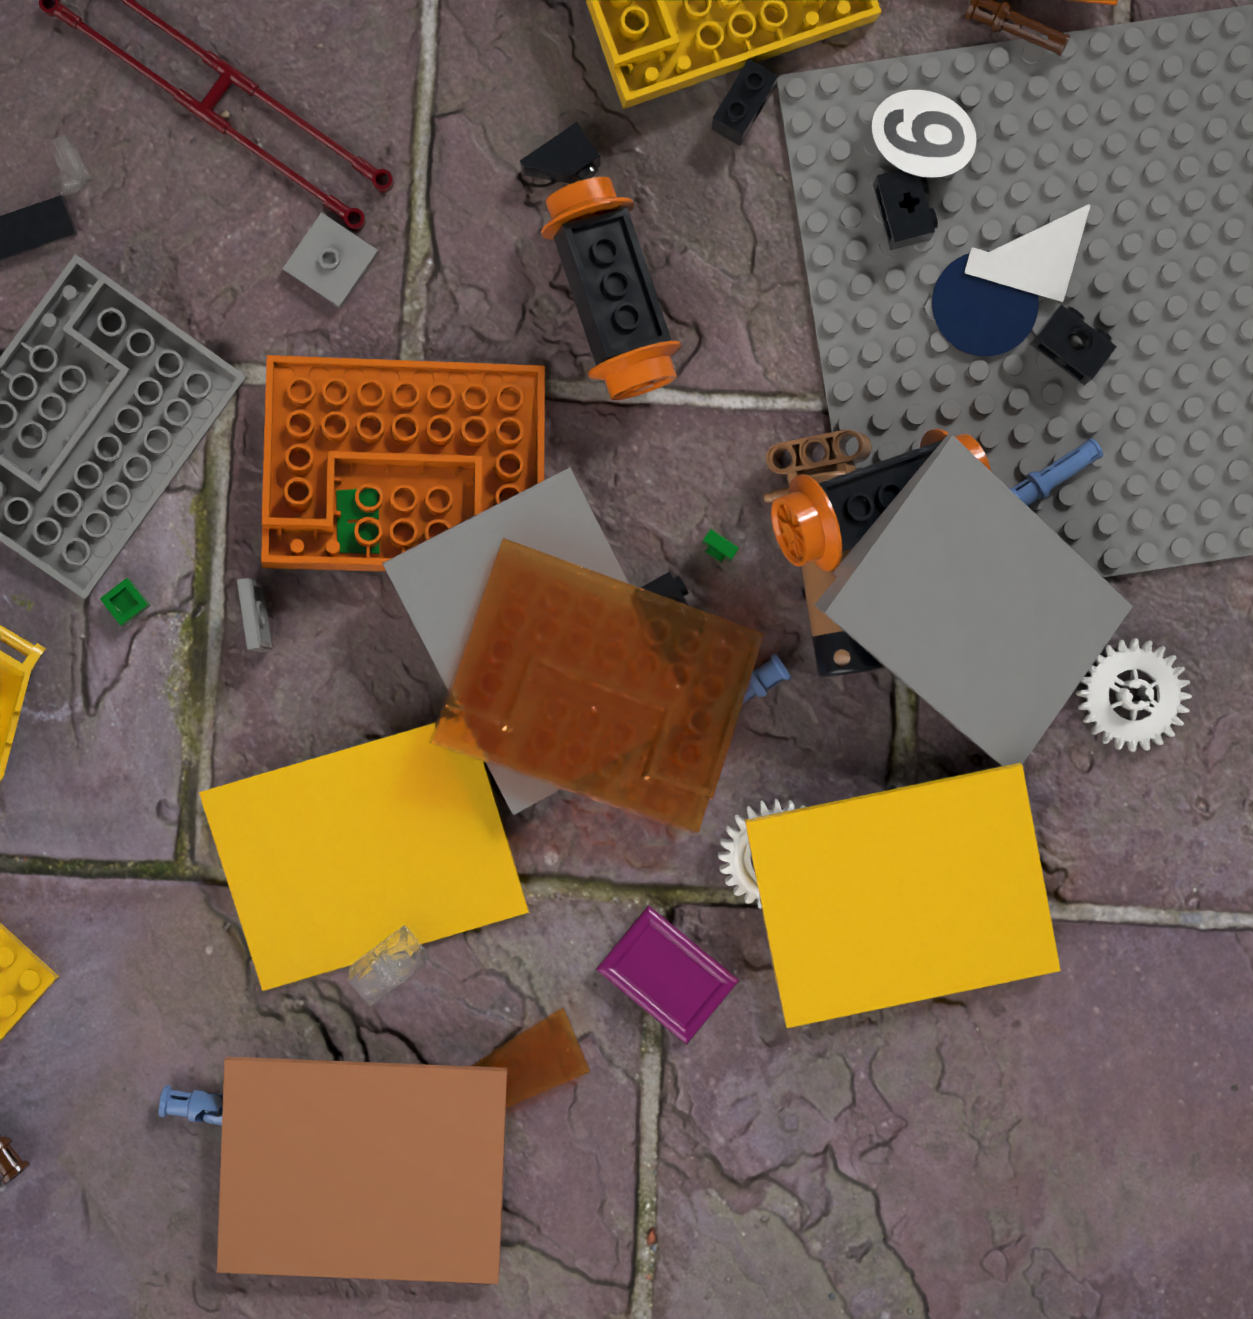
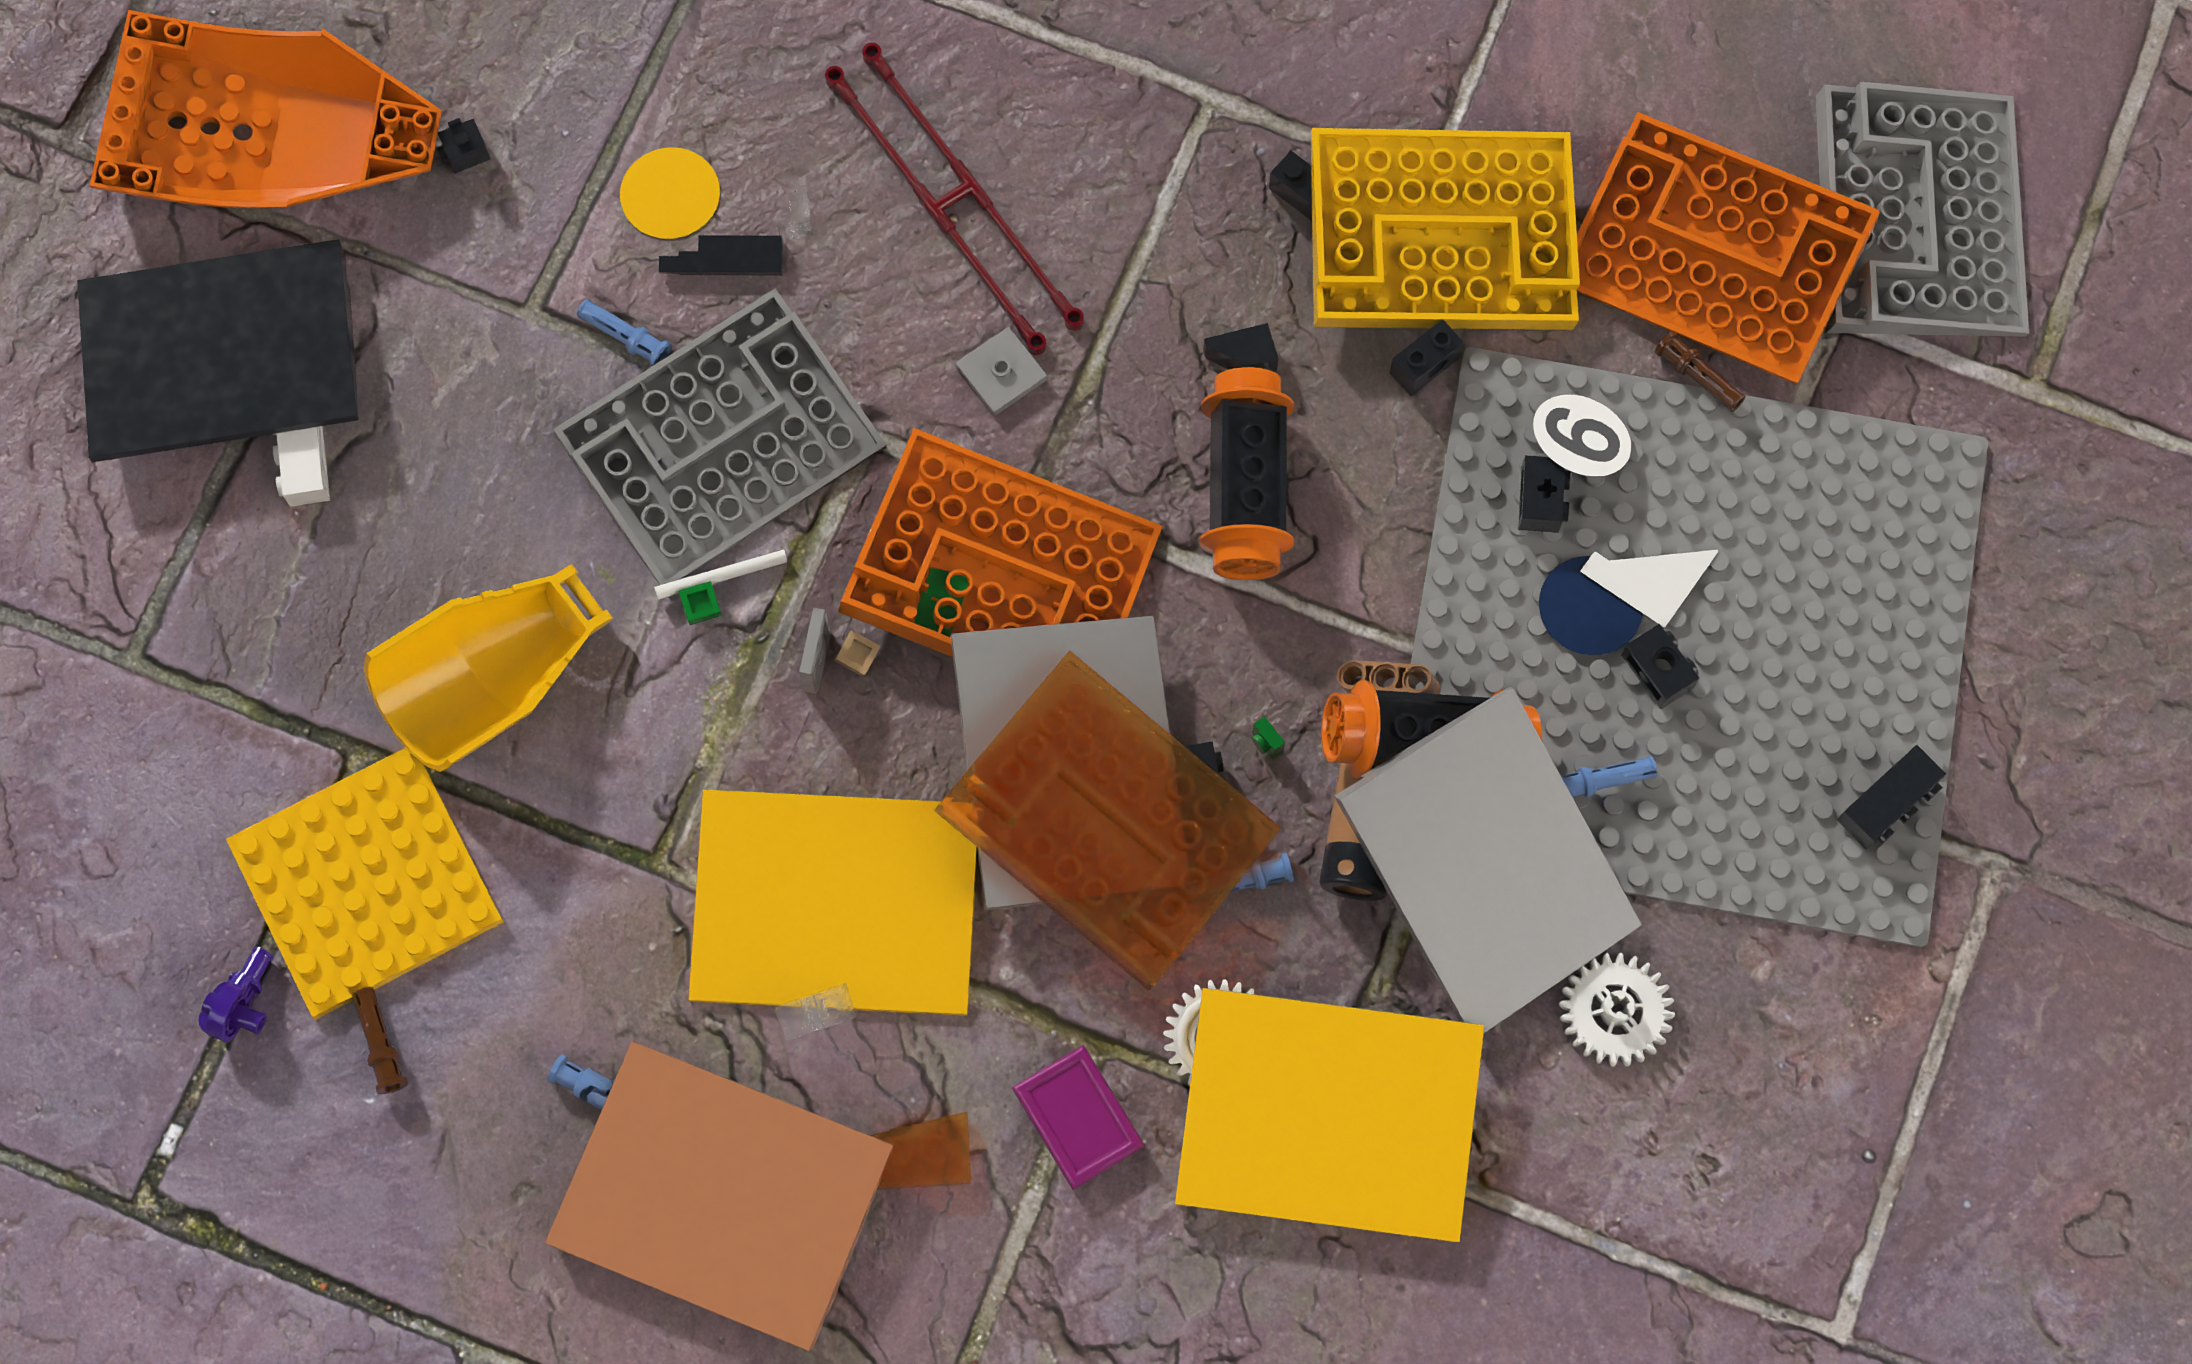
camera: 20 degrees right, 15 degrees down
none -> white bar [654,549,787,600]
none -> tan plate [834,630,881,677]

